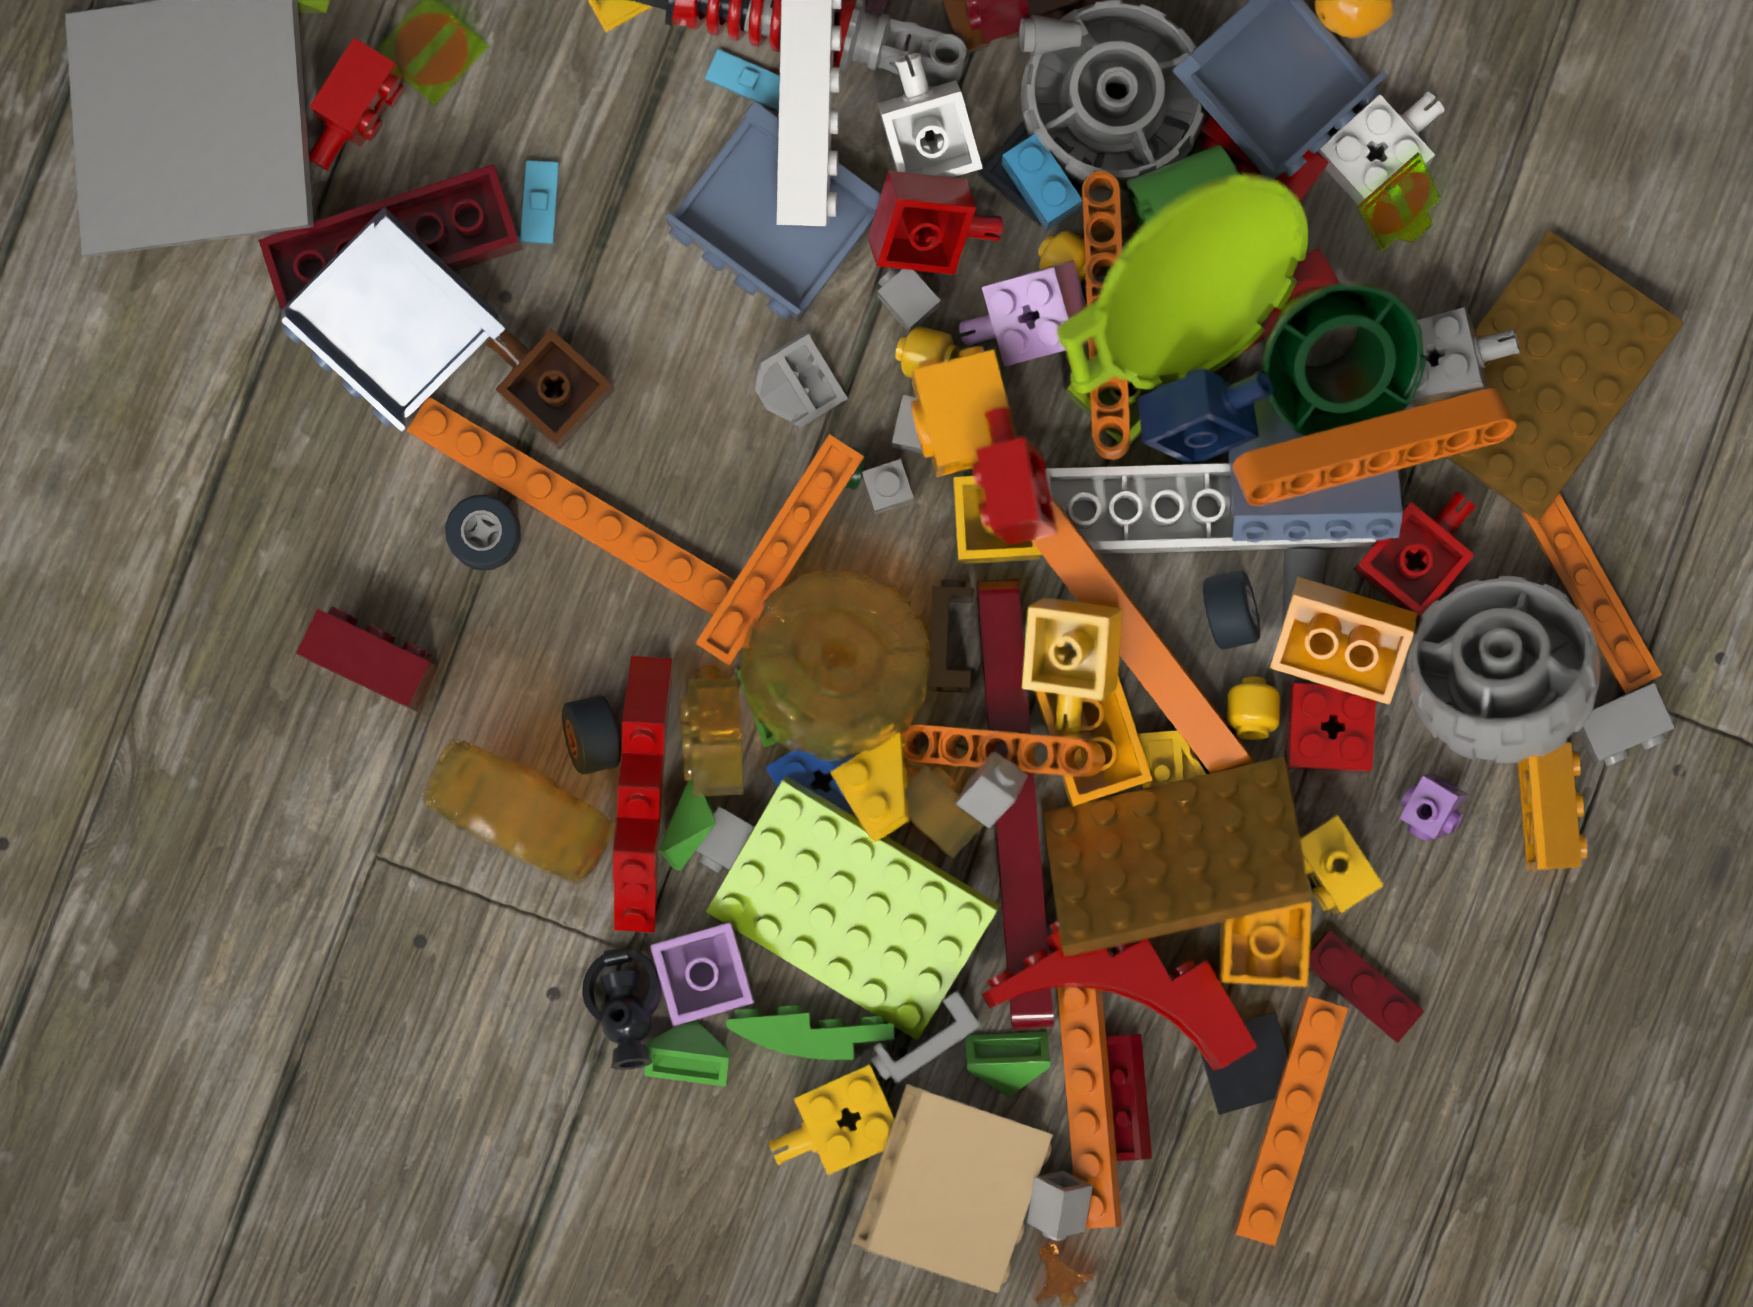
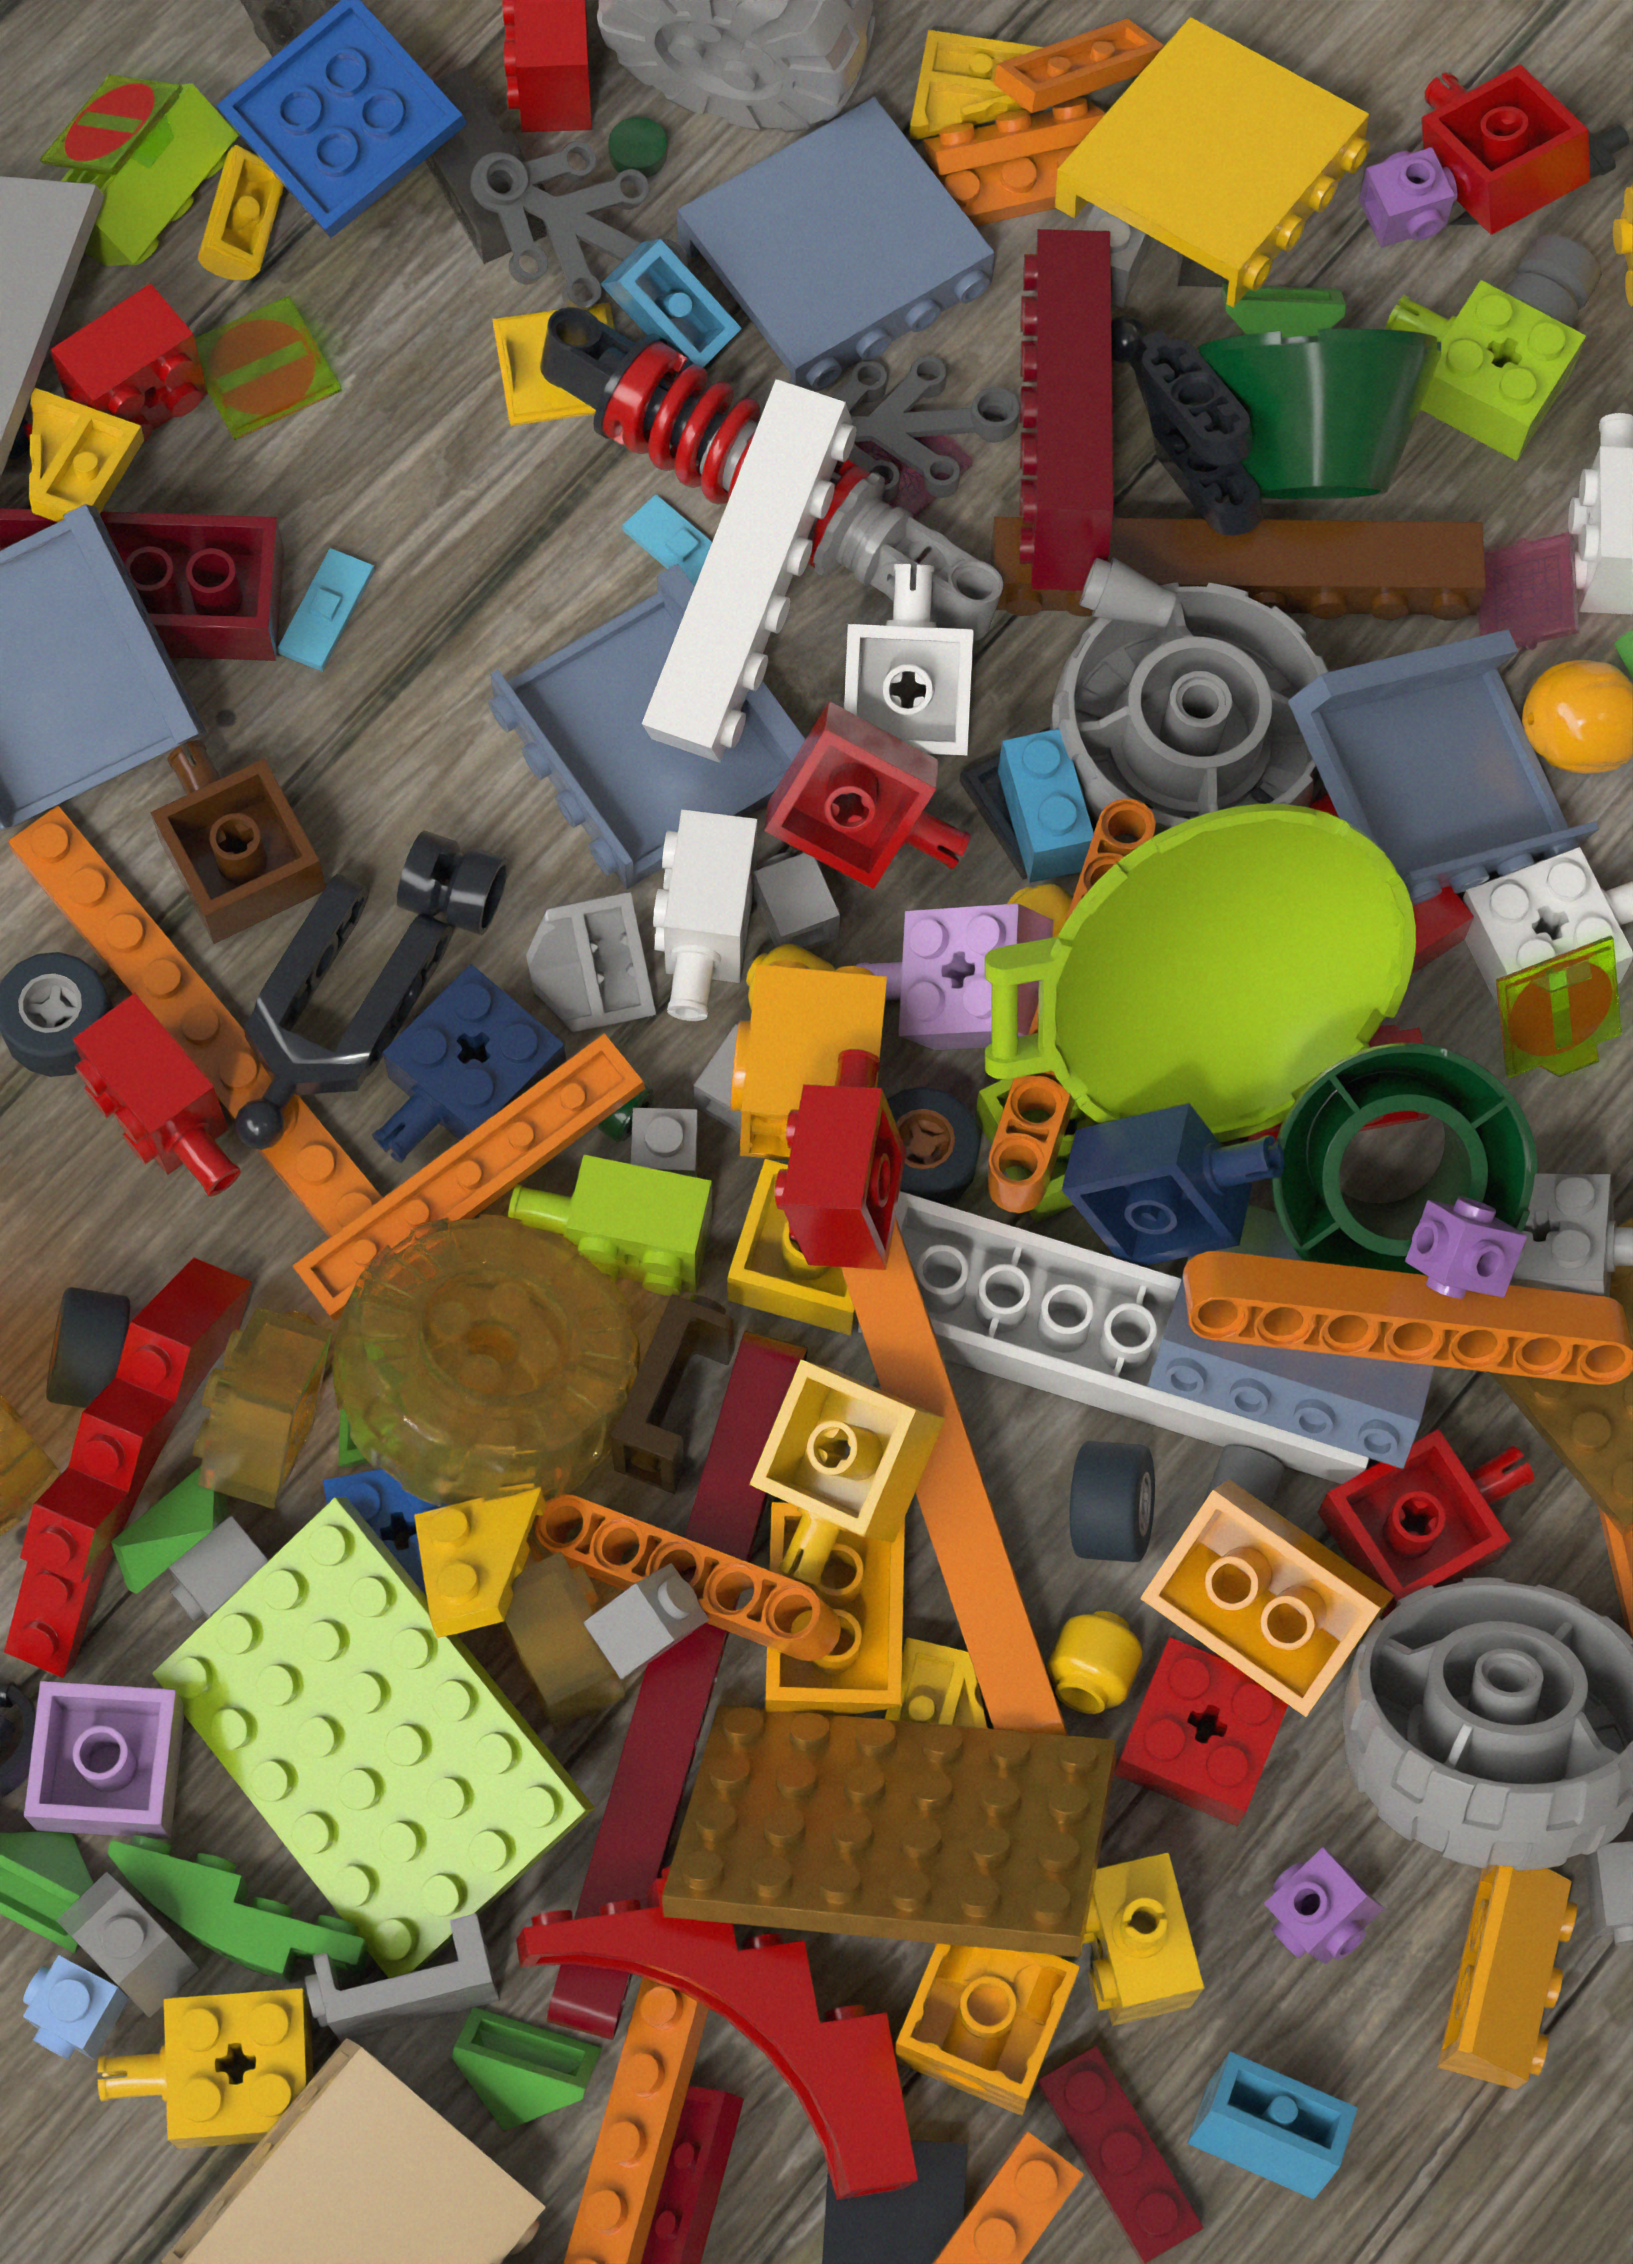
camera: 15 degrees right, 15 degrees down
none -> light blue brick [23,1955,129,2060]
none -> yellow wing [29,388,144,522]
none -> light grey slope [56,1872,199,2018]
none -> red brick [73,993,241,1197]
none -> black piece [234,874,452,1150]
none -> dark blue brick [372,964,566,1163]
none -> black wheel [397,830,508,936]
none -> lime brick [507,1154,712,1296]
none -> white brick [653,809,757,1021]
none -> black wheel [886,1086,981,1206]
none -> dark azure brick [1187,2052,1358,2200]
none -> medium lavender brick [1405,1197,1527,1299]

